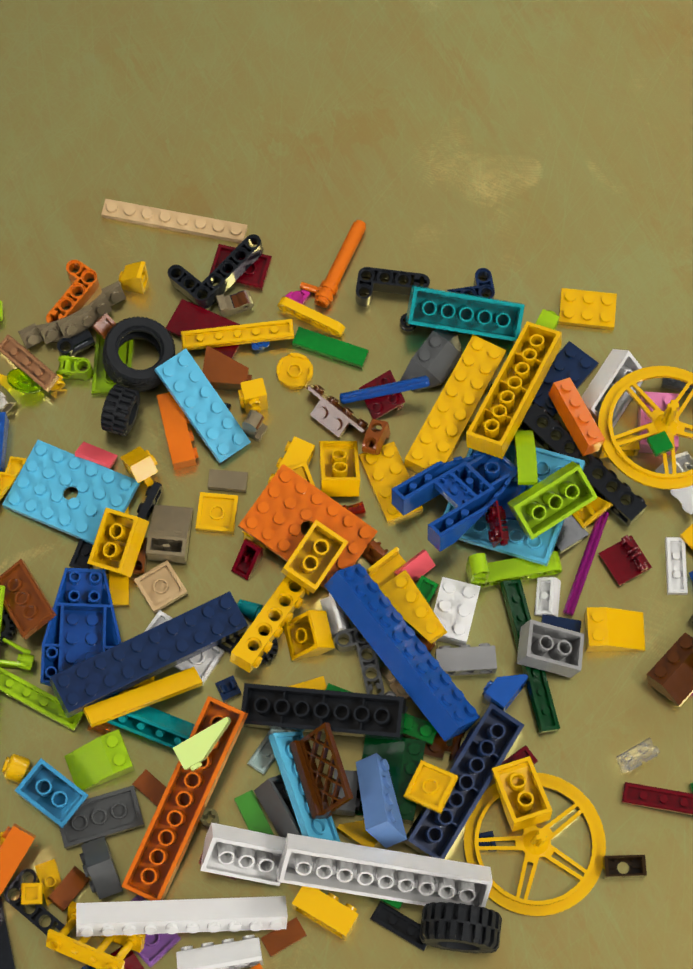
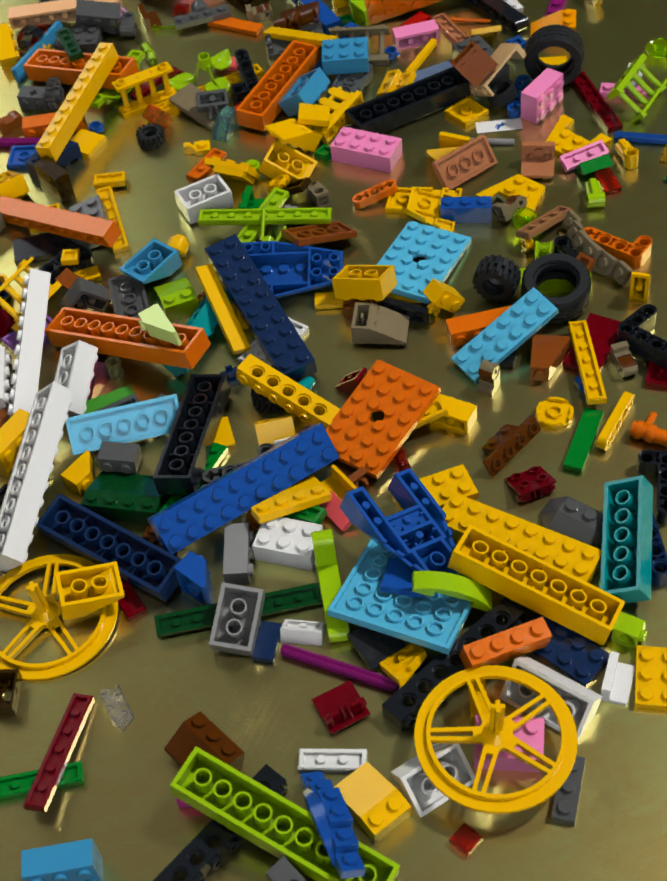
camera: 100 degrees right, 20 degrees down
coral tile [75,441,118,469] -> none
tan plate [134,560,188,614] -> none
yellow tile [195,492,239,534] -> none
dark tan tile [208,469,248,492] -> none
yellow brick [238,378,268,414] -> none
yellow brick [281,520,348,594] -> none
dark pink tile [285,290,311,305] -> none
reddish brown fence [289,723,353,819] -> none
yellow slope [319,441,360,497] -> none
blue axle [340,376,430,404] -> none
medium blue wedge [356,753,407,848] -> none
dark orange leg [362,419,391,455] -> none
yellow tile [403,760,459,814] -> none
dark red hinge [485,500,510,548] -> none
lime brick [507,461,598,540] -> none
yellow slope [584,607,645,652] -> none
green tile [646,431,673,457] -> none
none -> white panel [601,651,635,706]

